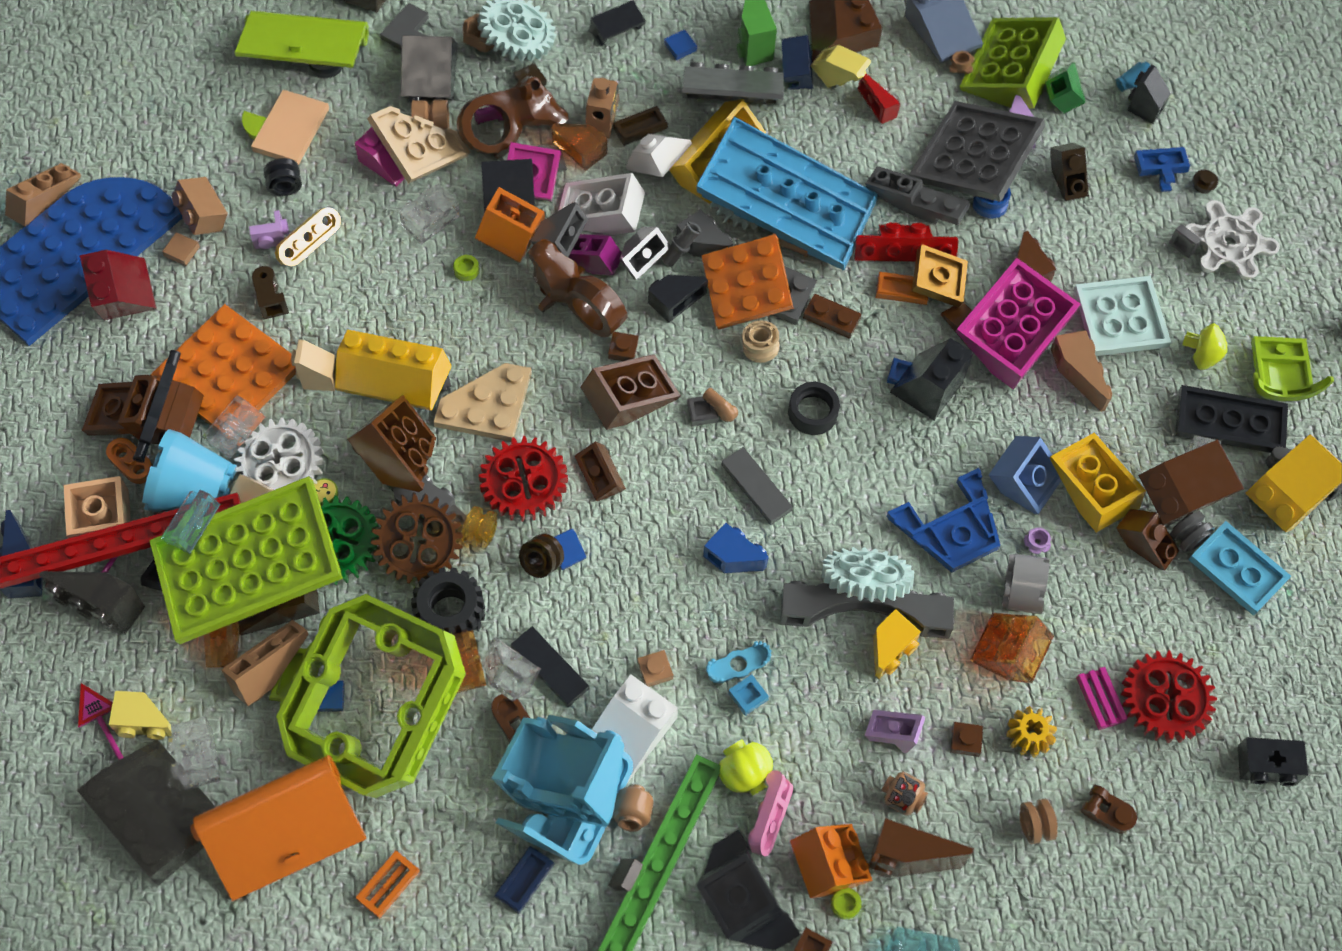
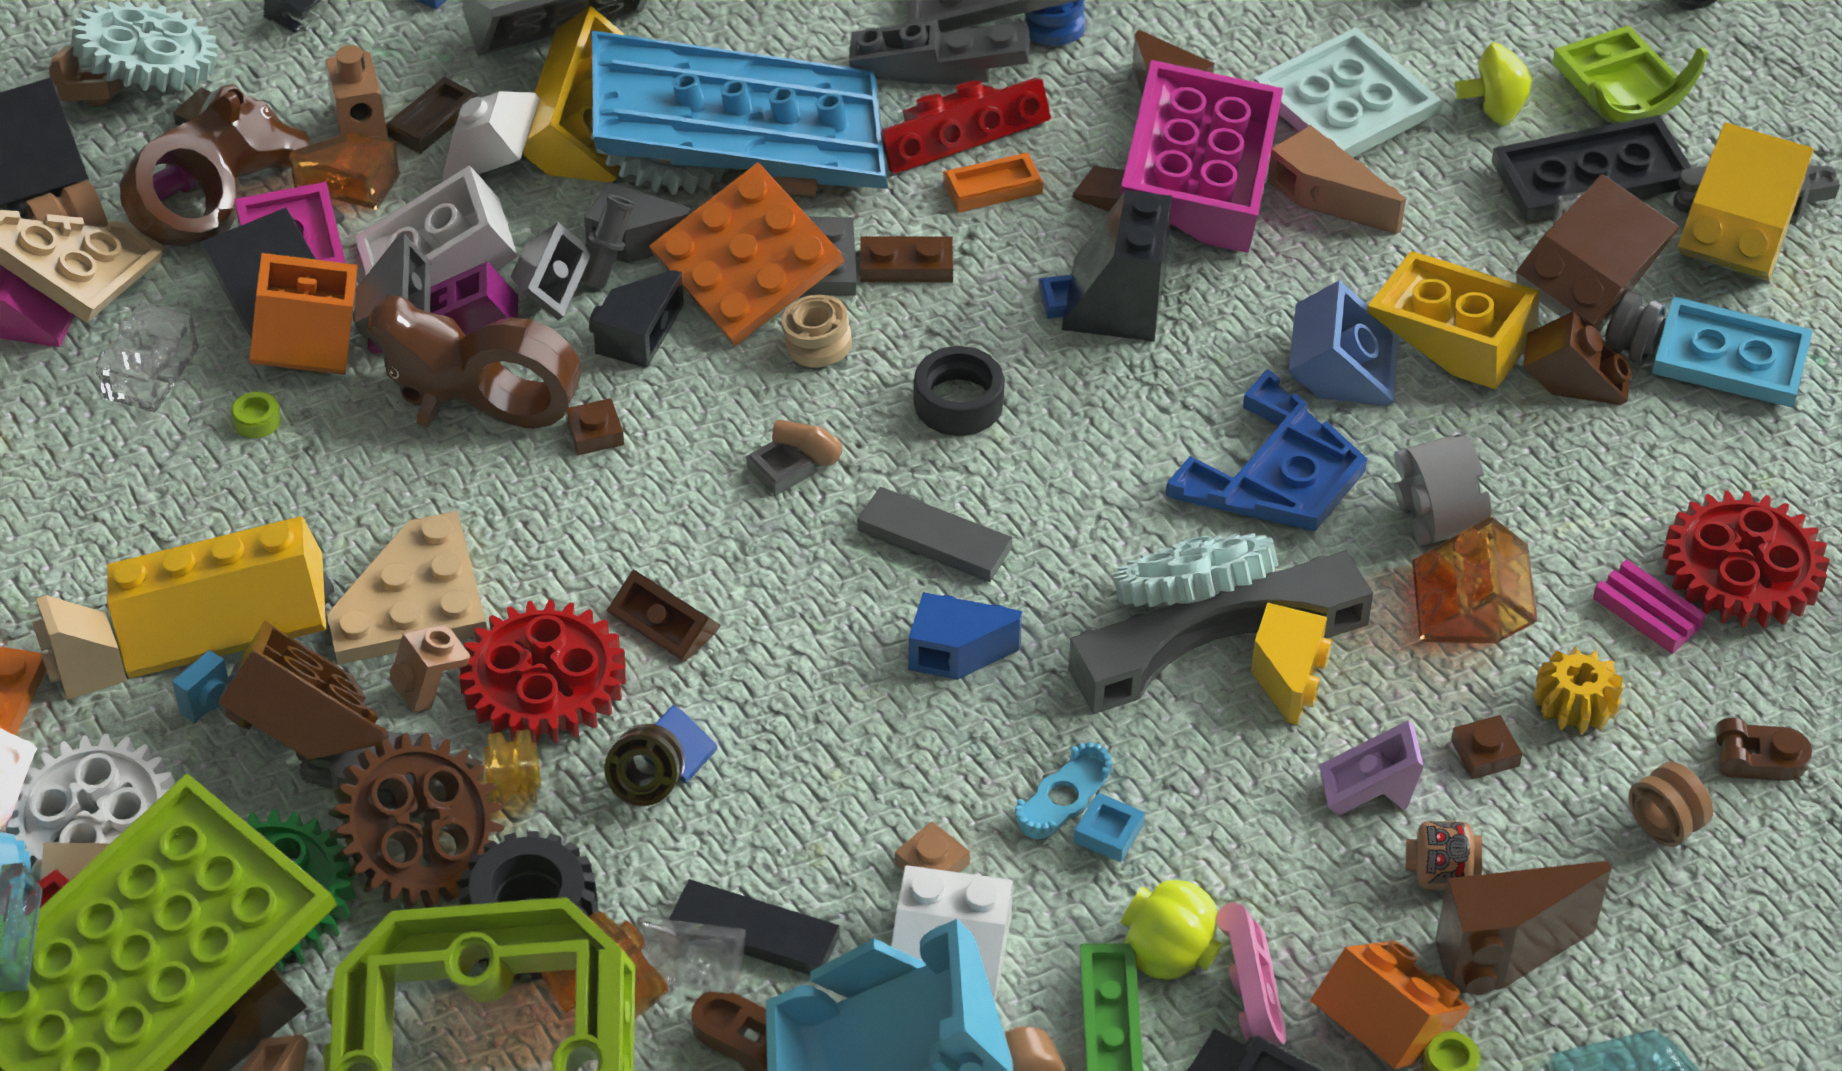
camera: 25 degrees left, 15 degrees down
reddish brown slope [580,354,681,430] -> none
plate [912,244,968,308] -> none
lavender plate [1024,528,1051,554] -> none
none -> dark azure plate [172,650,228,723]
none -> medium nougat bracket [390,625,470,712]

